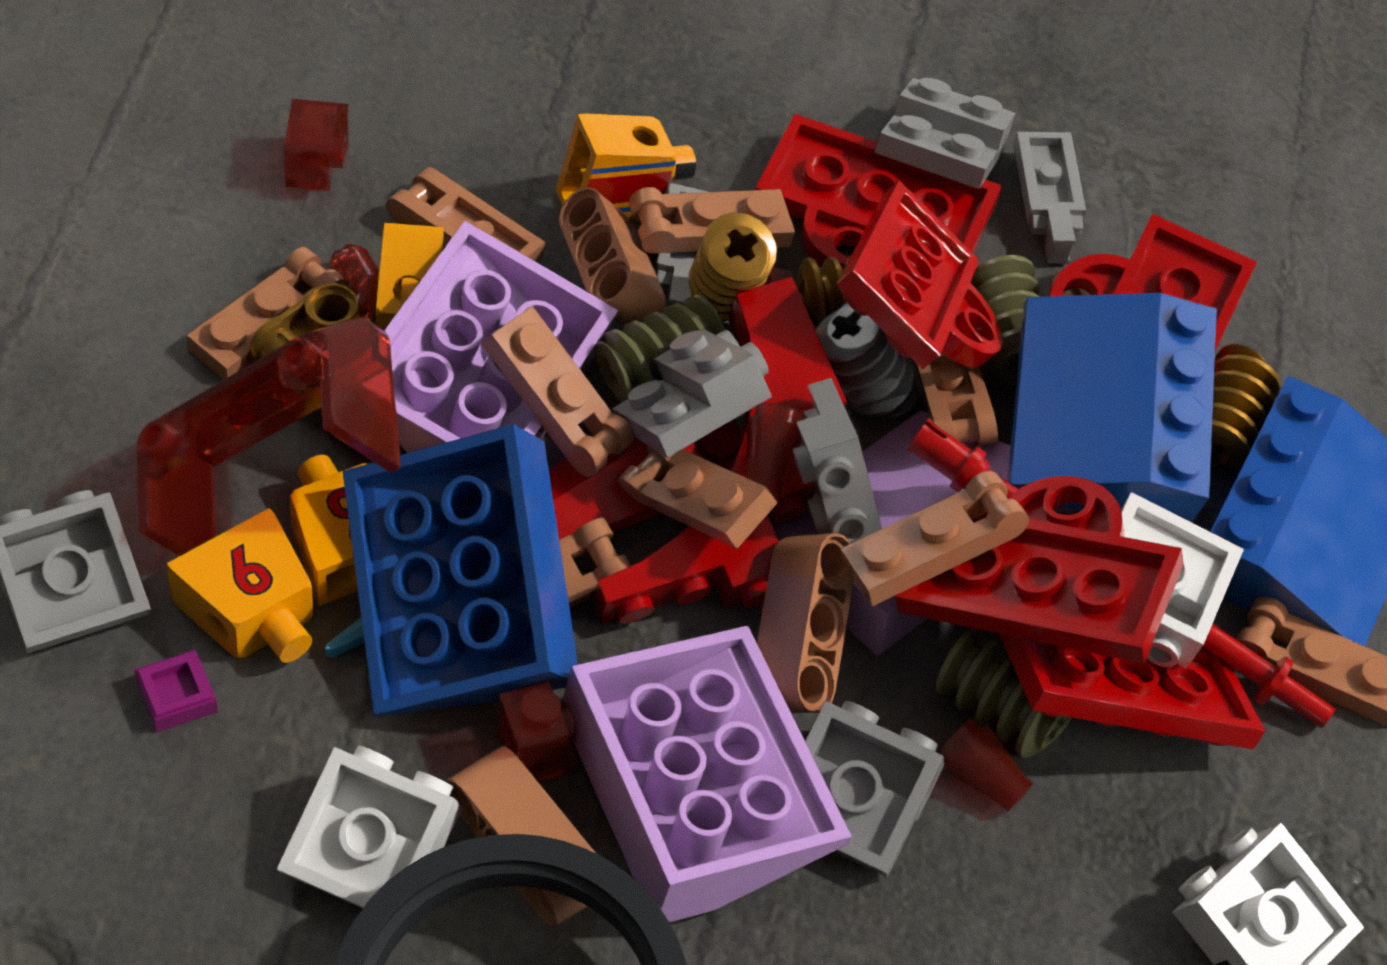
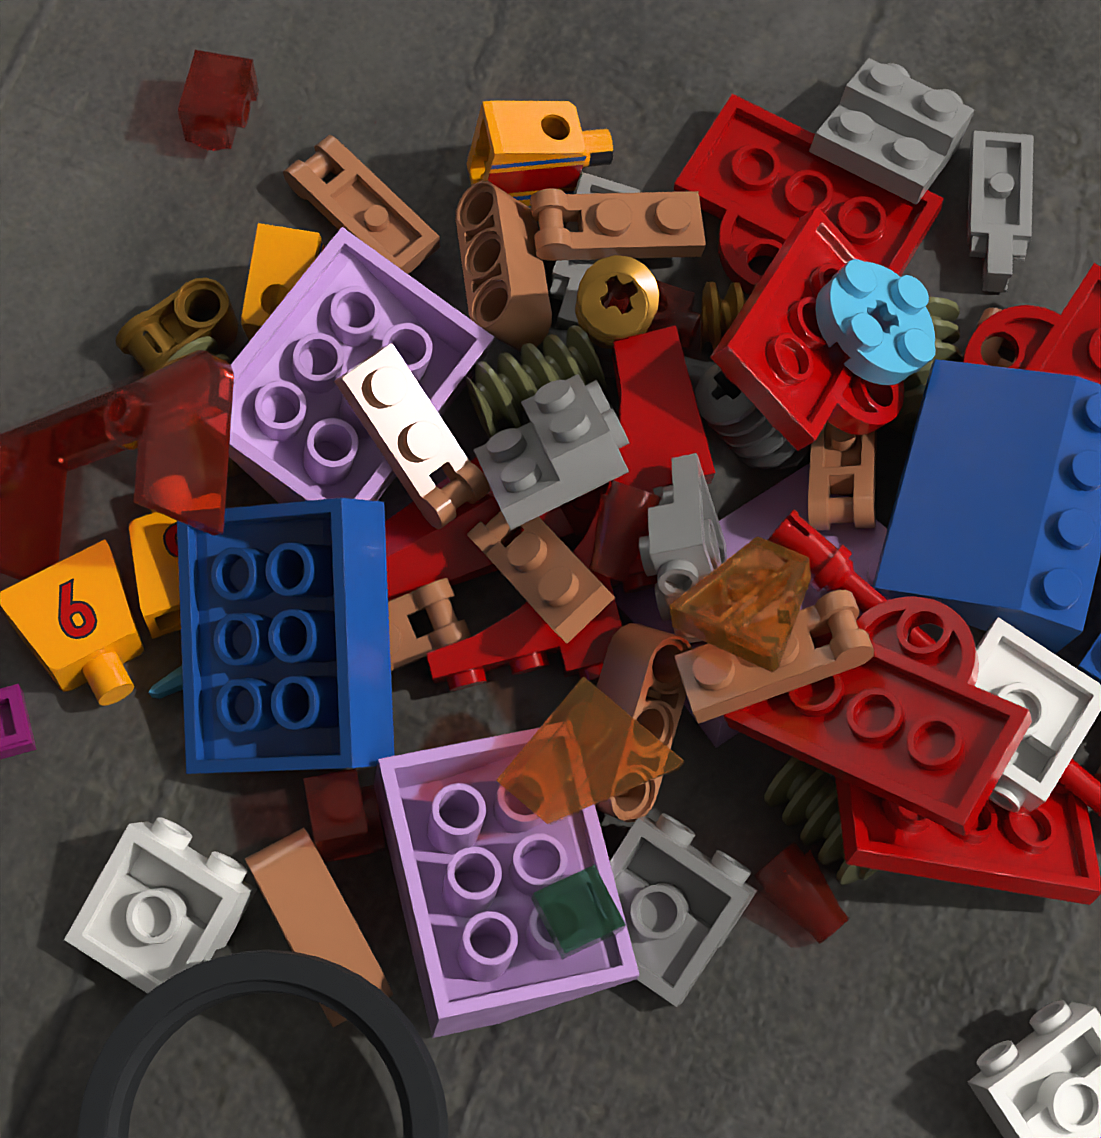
camera: 15 degrees right, 15 degrees up
nougat plate [187,247,349,383] -> none
clear red arm [330,244,380,325] -> none
none -> clear orange wing [496,676,685,825]
none -> clear green tile [531,865,626,960]
none -> clear orange wing [669,536,811,673]
none -> medium azure plate [816,259,936,385]

